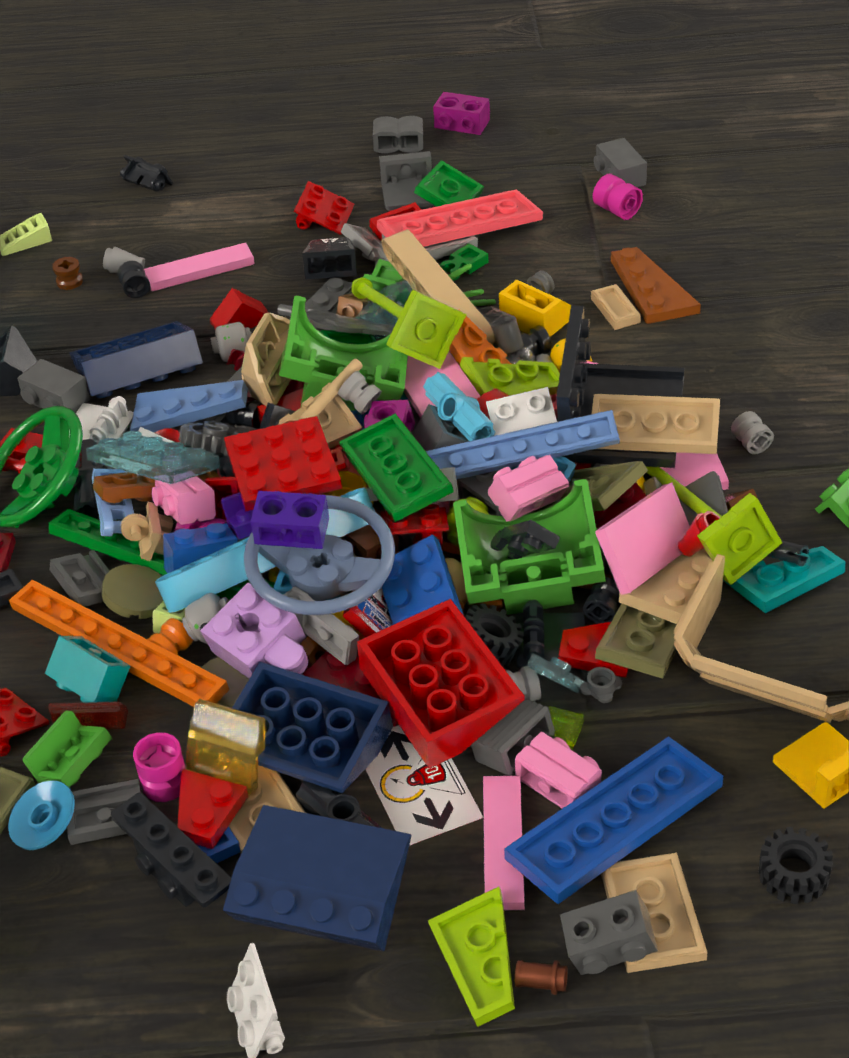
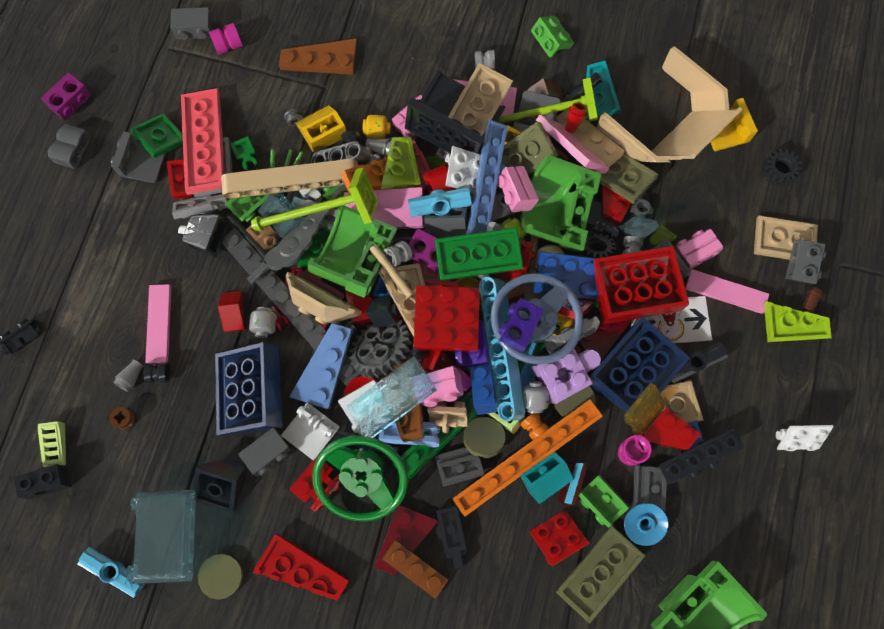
camera: 75 degrees left, 30 degrees up
dark blue slope [223,805,412,951] -> none
red hinge [293,181,355,235] -> none
black hinge [490,520,560,560] -> none
blue plate [504,736,723,904] -> none
tan tile [591,284,641,330] -> none

